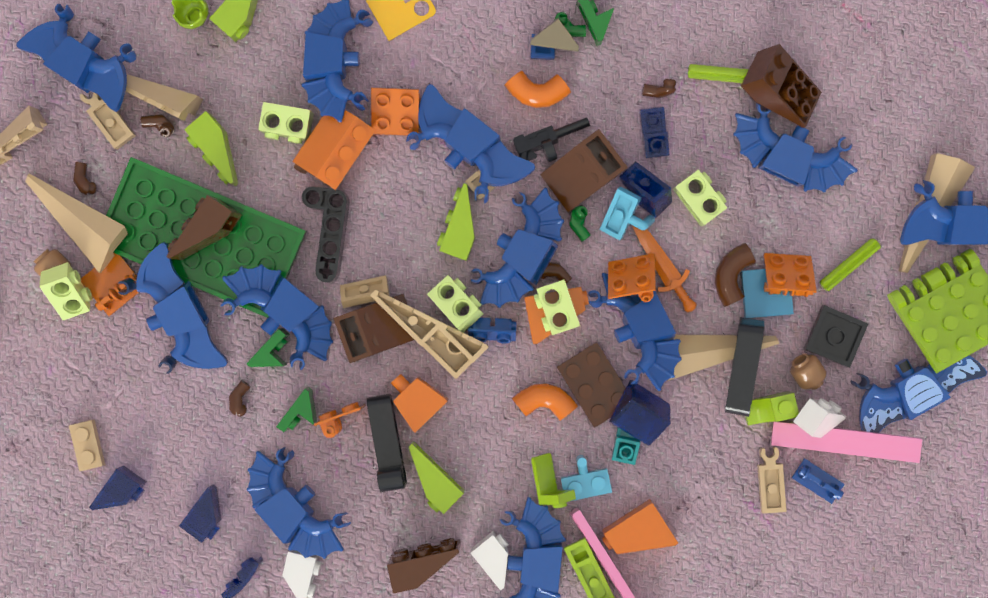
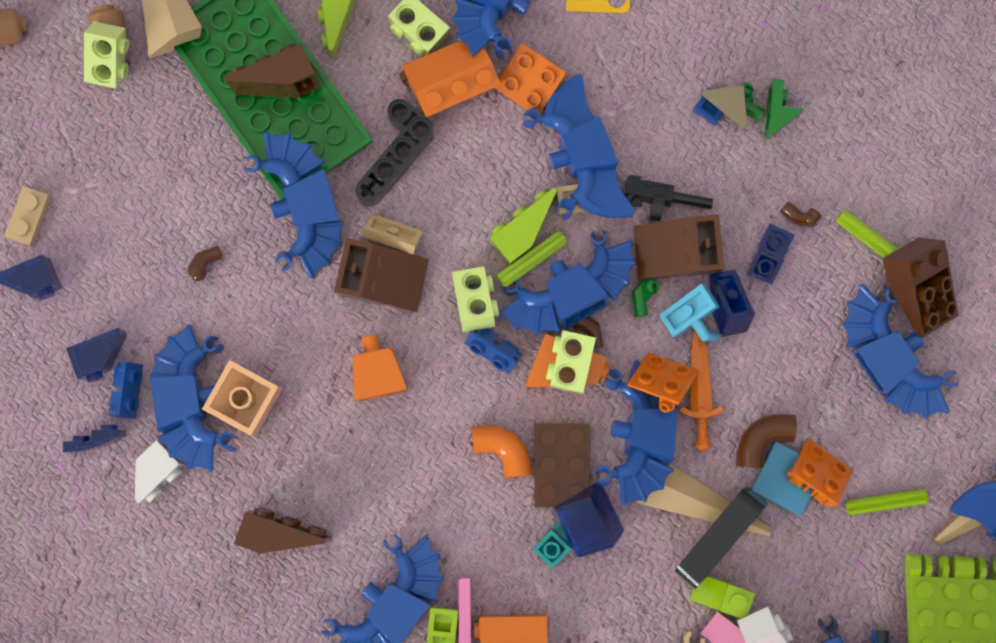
camera: 30 degrees right, 5 degrees down
orange hinge [81,253,139,316] -> none
blue torso [118,242,228,374] -> none
green slope [247,328,290,367] -> none
green slope [276,387,317,432] -> none
orange hinge [314,402,366,438] -> none
black beam [367,394,407,492] -> none
tan wedge [370,290,489,379] -> none
lime slope [409,441,464,514] -> none
white slope [471,531,509,591] -> none
orange cylinder [504,71,571,108] -> none
lime bracket [531,453,576,508] -> none
medium azure plate [561,455,612,502] -> none
yellowish green brick [673,169,727,226] -> none
medium nougat head [790,354,827,390] -> none
black plate [804,305,868,368] -> none
none -> blue hinge [109,362,143,419]
none -> light nougat slope [202,360,283,437]
none -> lime axle [497,231,567,287]

